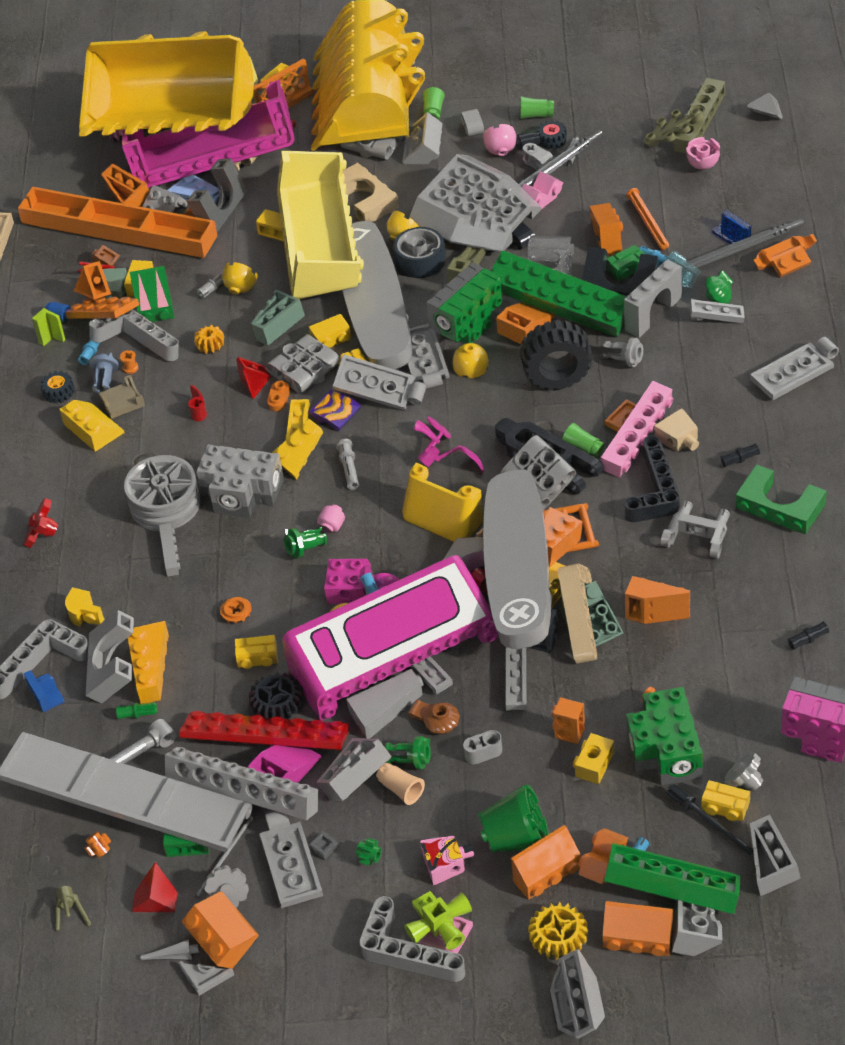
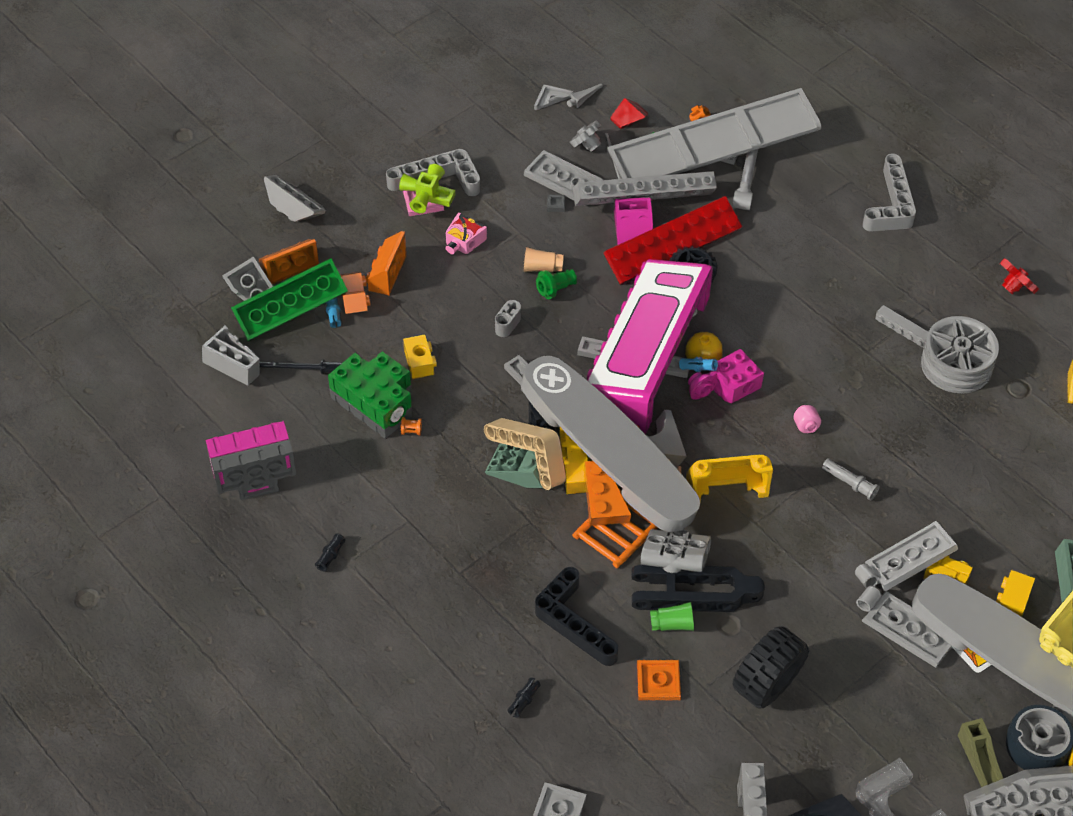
camera: 135 degrees right, 5 degrees up
blue panel [23,670,64,712] -> none
olive plant [54,886,91,931] -> none
yellow brick [65,587,104,627] -> none
light grey arch [86,610,134,703] -> none
green axle [116,702,158,719] -> none
light orange wedge [128,621,169,704] -> none
orange slope [181,891,259,969] -> none
red panel [188,385,207,421] -> none
light grey piece [196,444,284,518] -> none
orange gear [220,597,252,624] -> none
yellow brick [235,635,278,669] -> none
red slope [236,357,271,399] -> none
light grey connector [266,334,341,393] -> none
orange plate [267,381,290,412] -> none
yellow wing [272,419,323,480] -> none
green piece [284,527,327,559] -> none
yellow plate [286,399,310,440] -> none
slope [308,389,361,432] -> none
light grey wedge [316,738,392,801] -> none
light grey slope [346,669,423,739] -> none
green gear [355,838,382,866] -> none
dark orange animal [408,700,460,735] -> none
dark pink plant [414,416,484,473] -> none
green piece [427,262,502,344] -> none
yellow cylinder [453,343,489,379] -> none
green cone [478,784,549,853] -> none
green brick [491,250,626,338] -> none
orange slope [496,302,557,344] -> none
yellow gear [528,902,588,960] -> none
orange brick [551,697,585,744] -> none
bright pink brick [601,381,674,478] -> none
light grey piece [603,338,643,367] -> none
orange slope [625,576,690,624] -> none
tan torso [654,408,699,452] -> none
light grey connector [661,500,730,559] -> none
yellow brick [701,780,750,821] -> none
light grey plant [724,752,763,791] -> none
green arch [735,465,827,534] -> none

